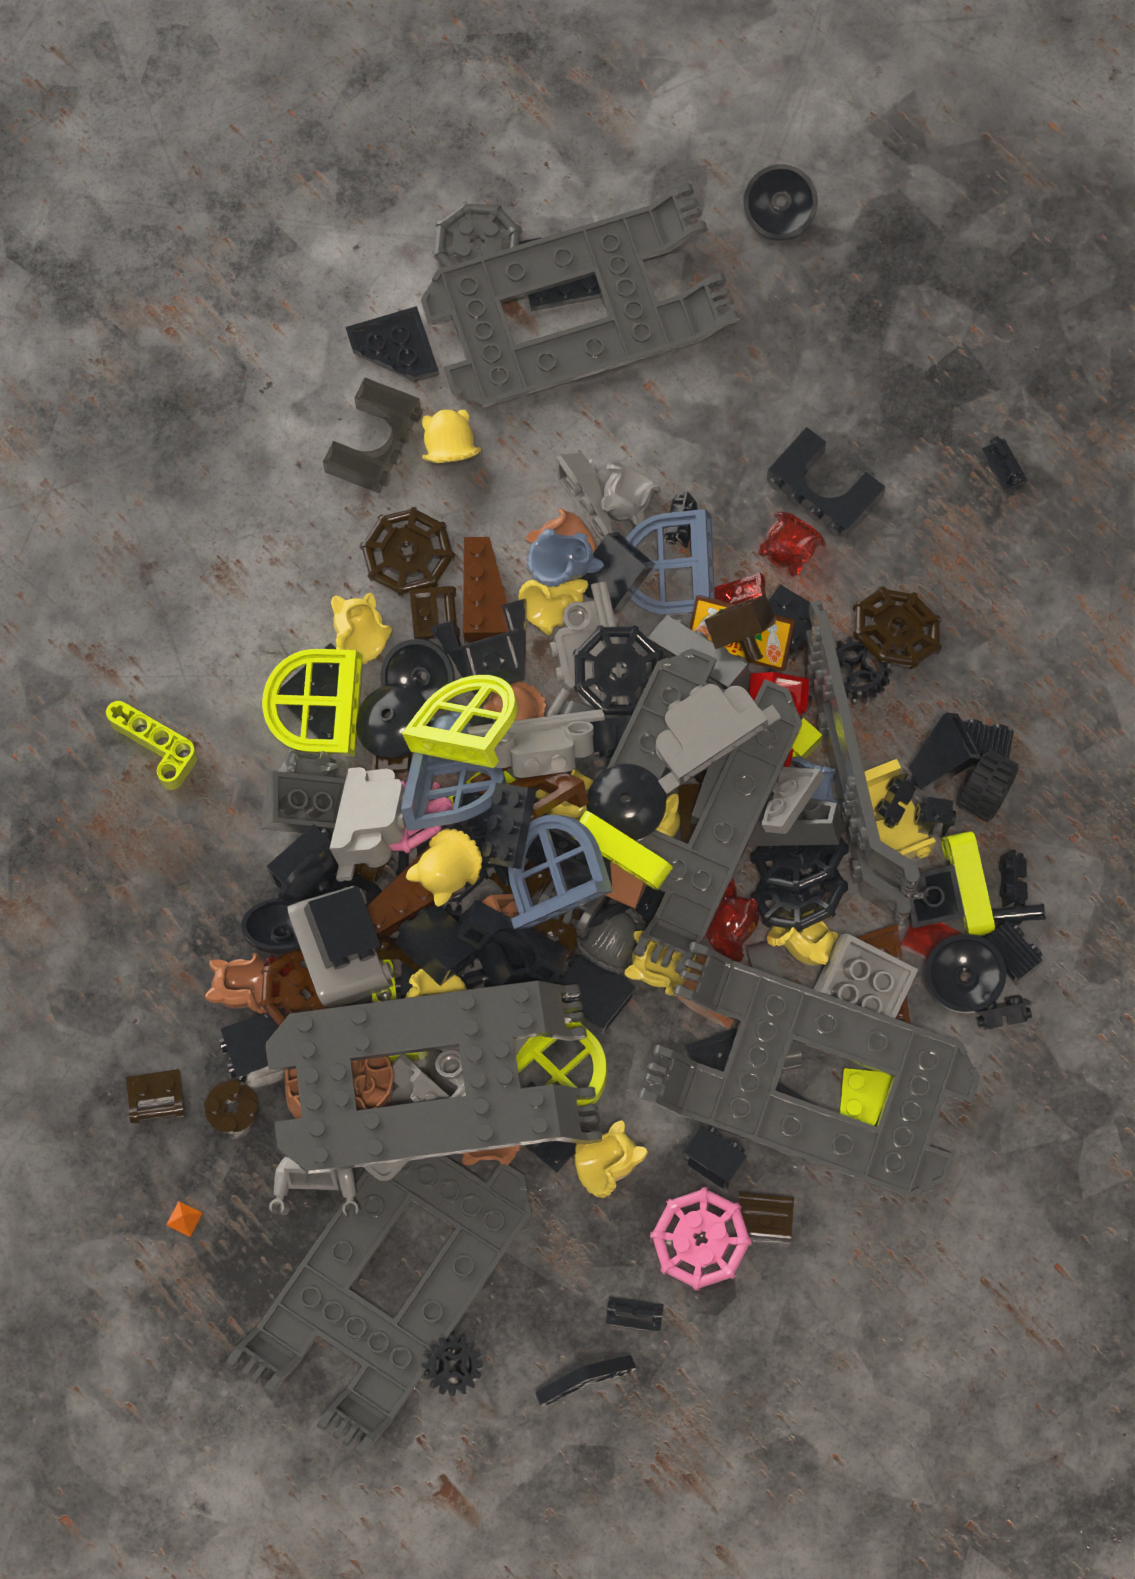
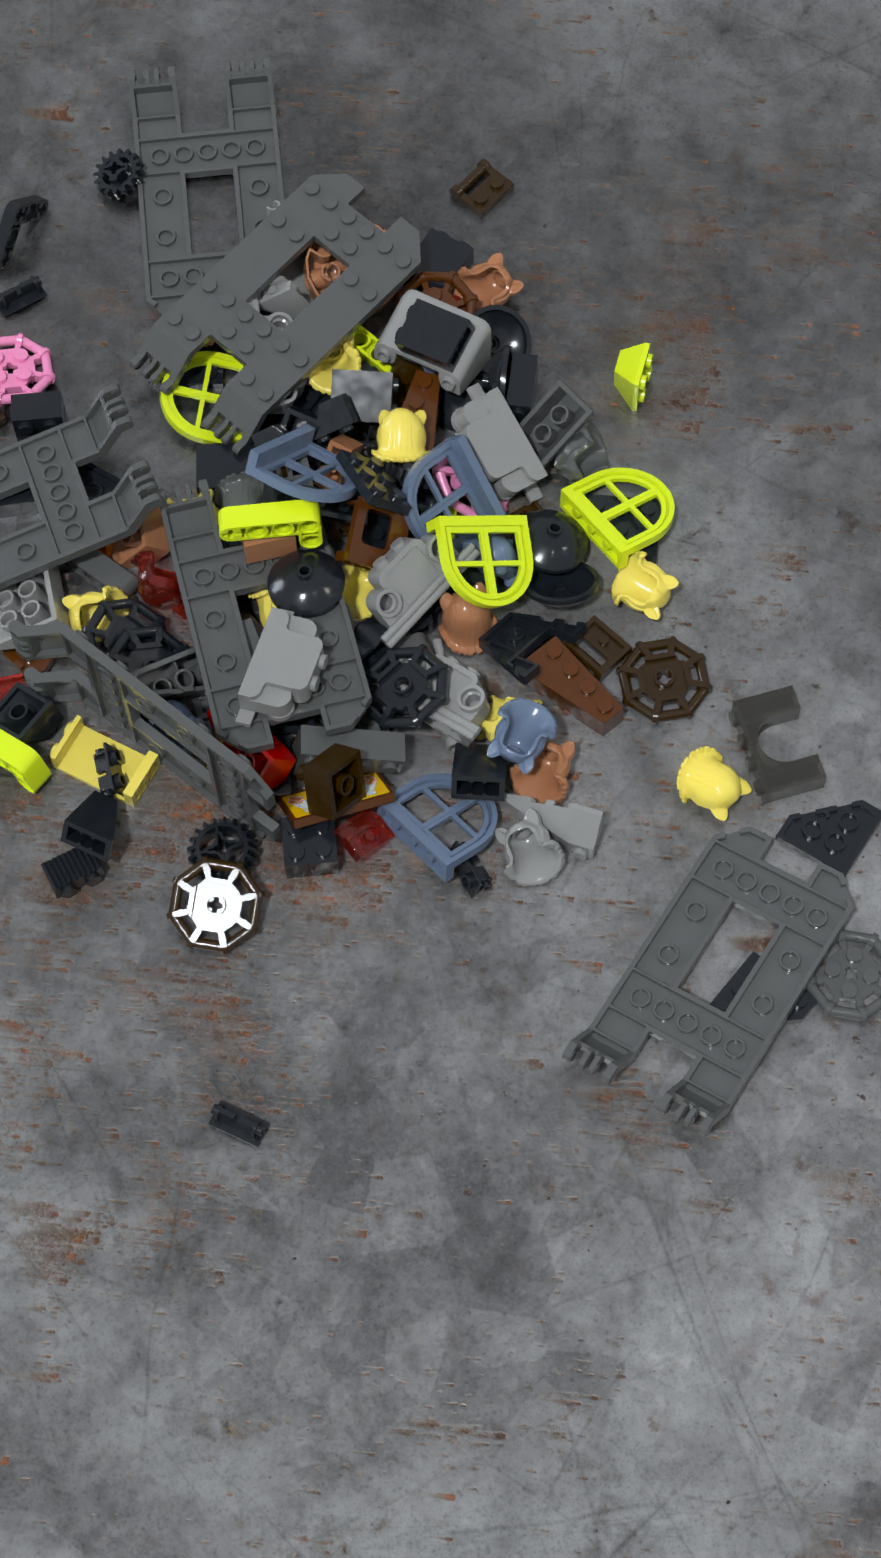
camera: 140 degrees right, 5 degrees down
neon yellow beam [106,701,197,790] -> none
orange slope [166,1201,203,1238] -> none
dark brown plate [204,1079,259,1135] -> none
light yellow hair [574,1121,648,1198] -> none
black dish [744,164,818,239] -> none
clear red hair [758,511,826,577] -> none
light grey wing [761,767,824,834] -> none
black arch [767,427,886,540] -> none
black brick [914,797,956,837] -> none
black tyre [959,749,1019,822] -> none
none -> neon yellow slope [614,342,654,411]

